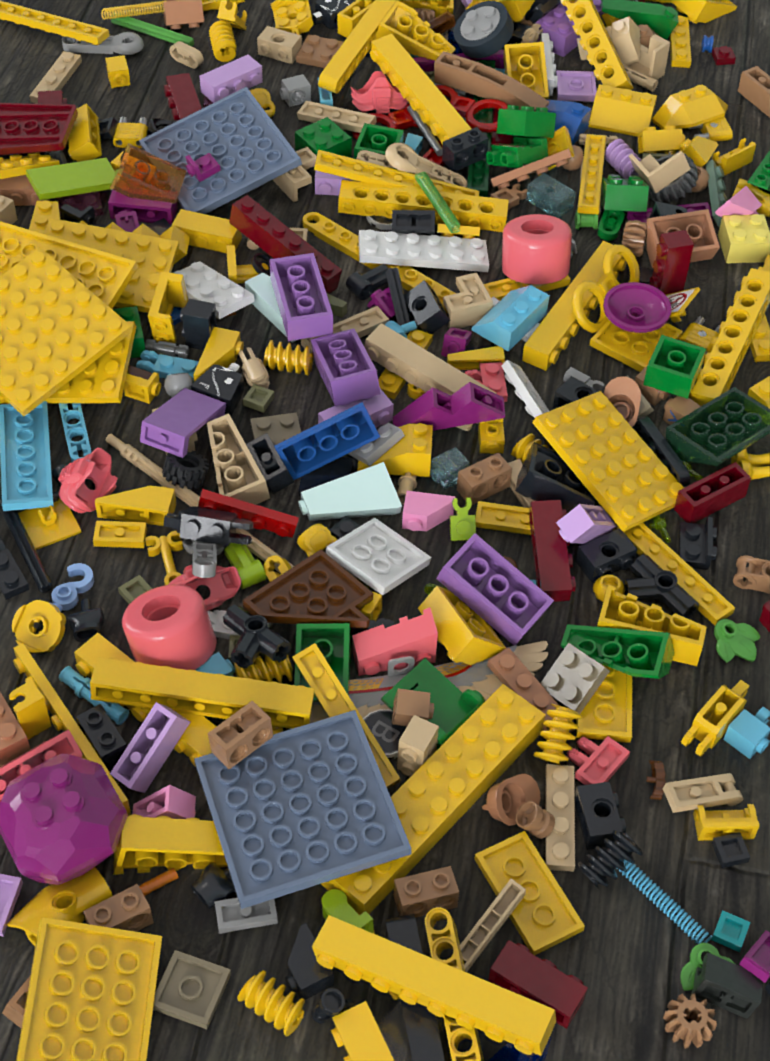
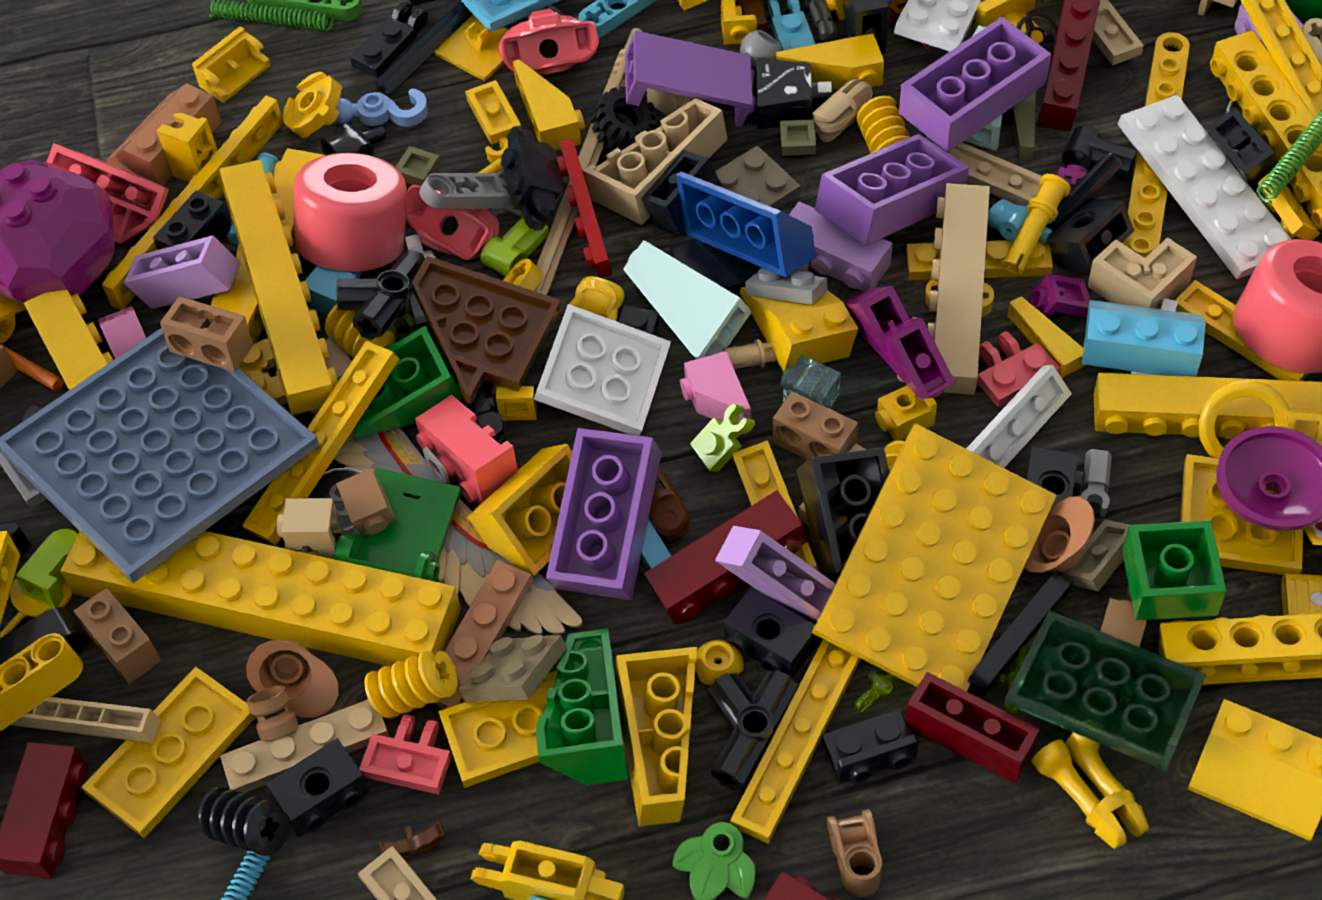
camera: 70 degrees right, 5 degrees up
none -> yellow pin [1001,174,1070,276]

